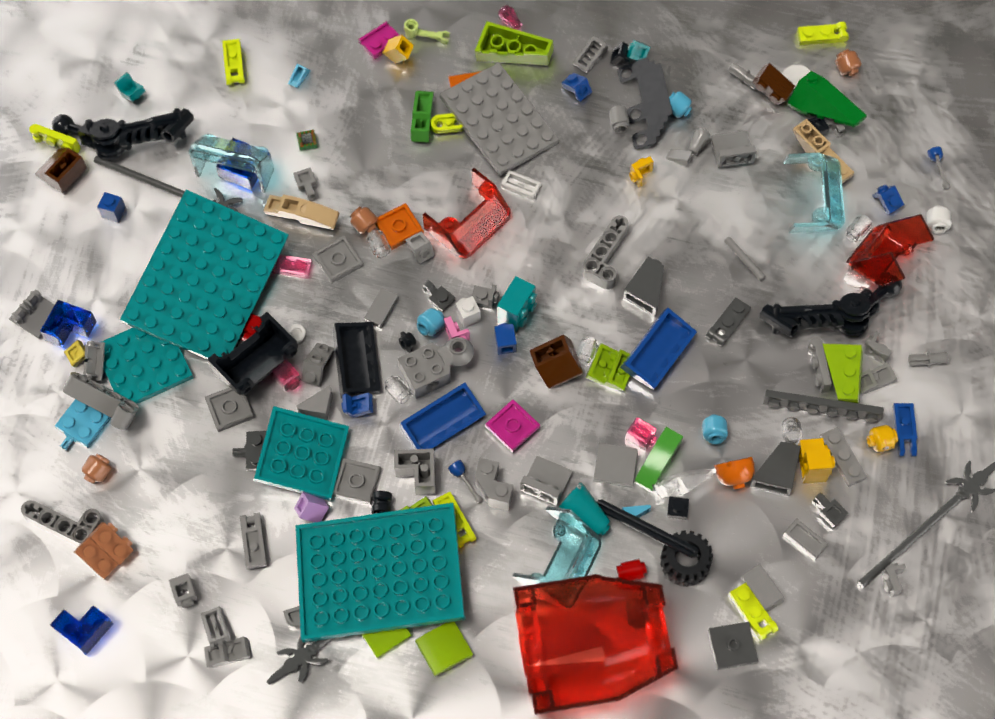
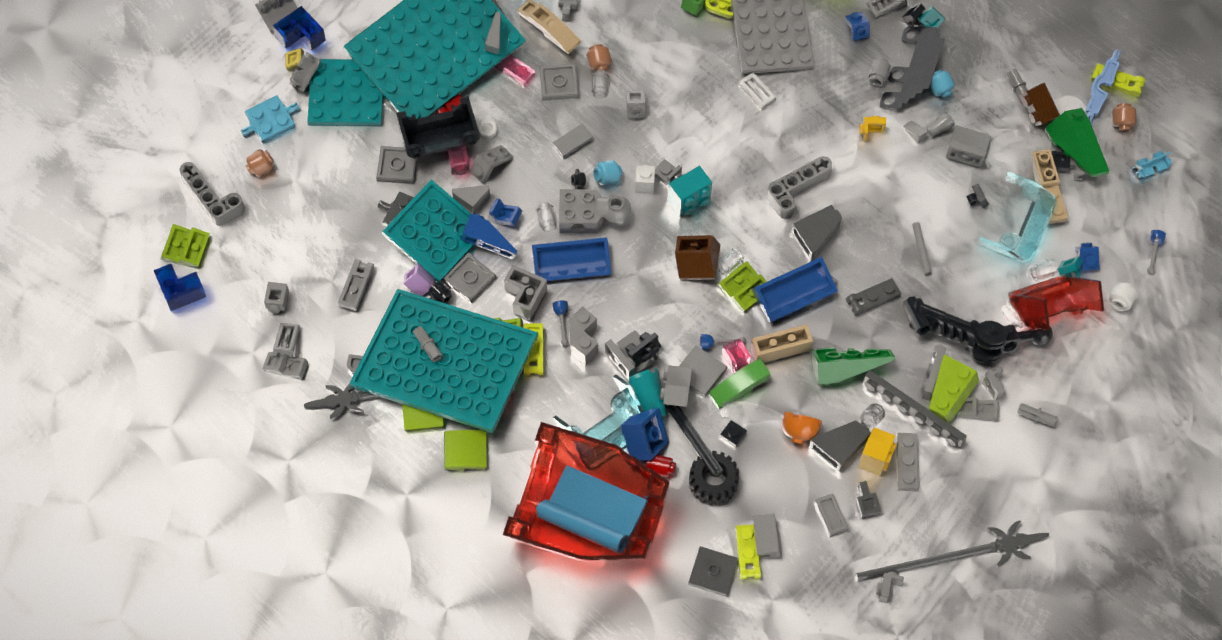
camera: 25 degrees right, 0 degrees up
light grey beam [63,372,139,430] -> none
nougat plate [74,522,133,580] -> none
black slope [333,322,381,398] -> none
black wheel [371,491,392,514] -> none
orange tile [375,203,424,250] -> none
clear red windscreen [423,168,511,259] -> none
dark grey plate [423,280,455,313] -> none
bright pink bracket [444,316,470,340] -> none
dark pink plate [485,399,540,453] -> none
blue brick [494,323,517,355] -> none
medium azure piece [622,505,651,518] -> none
medium azure head [702,415,728,445] -> none
yellow head [867,425,898,452] -> none
blue hinge [892,403,917,456] -> none
none -> lime slope [160,224,210,267]
none -> light grey axle [413,326,442,362]
none -> black gear [429,282,452,304]
none -> blue slope [460,214,517,260]
none -> light grey slope [485,12,501,54]
none -> dark azure door [536,465,648,554]
none -> blue slope [621,407,669,461]
none -> black hips [625,332,662,368]
none -> light grey brick [660,365,692,407]
none -> blue hinge [700,334,746,349]
none -> tan brick [750,324,813,363]
none -> green wedge [811,347,895,386]
none -> black tile [966,183,989,208]
none -> teal tile [1057,256,1082,280]
none -> light blue piece [1085,50,1122,123]
none -> medium azure hinge [1131,151,1172,179]

